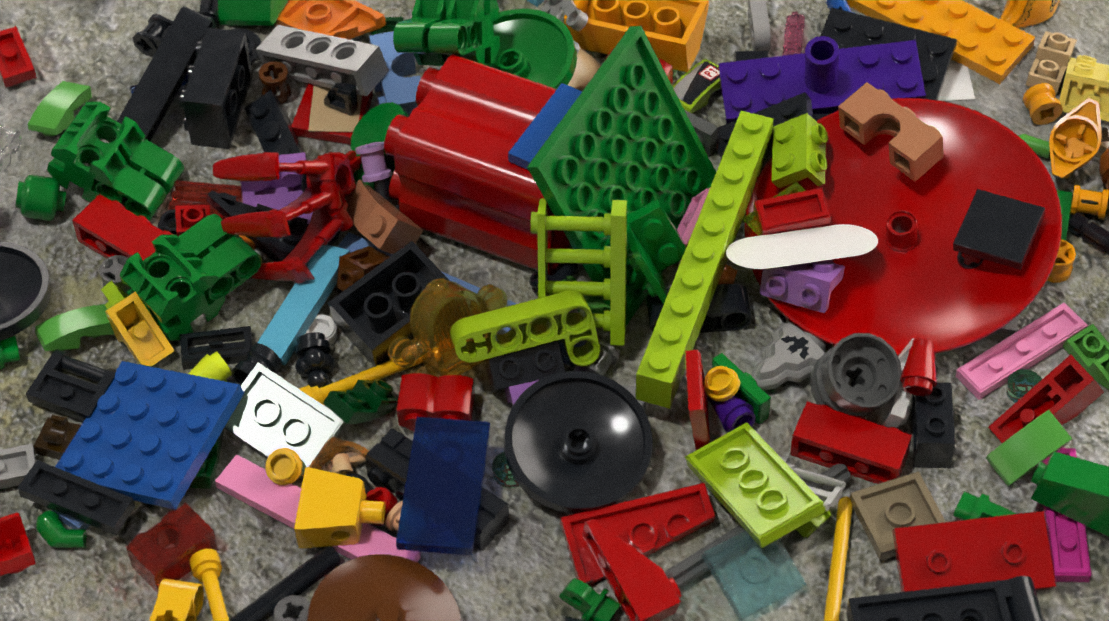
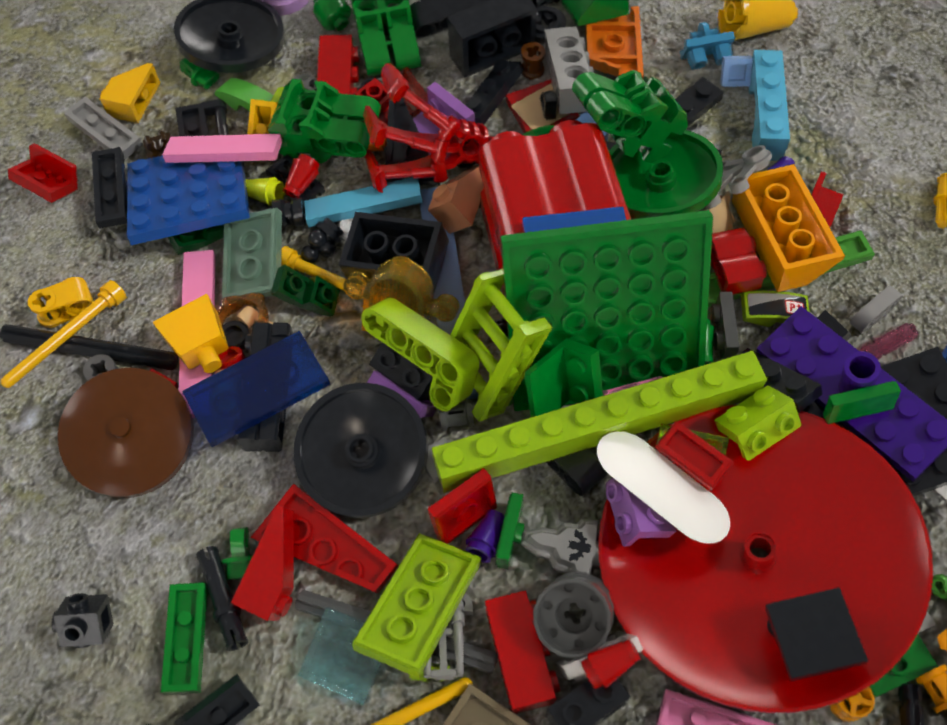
camera: 55 degrees right, 10 degrees up
green arm [36,511,87,548] -> none
clear red brick [126,503,218,593] -> none
yellow plate [265,448,303,485] -> none
reddish brown bracket [337,246,390,291] -> none
red brick [397,373,475,433] -> none
yellow plate [704,366,740,401] -> none
nougat arch [838,82,944,181] -> none
none -> bright pink tile [162,134,282,163]
none -> red cone [283,154,320,198]
none -> green tile [823,381,901,424]

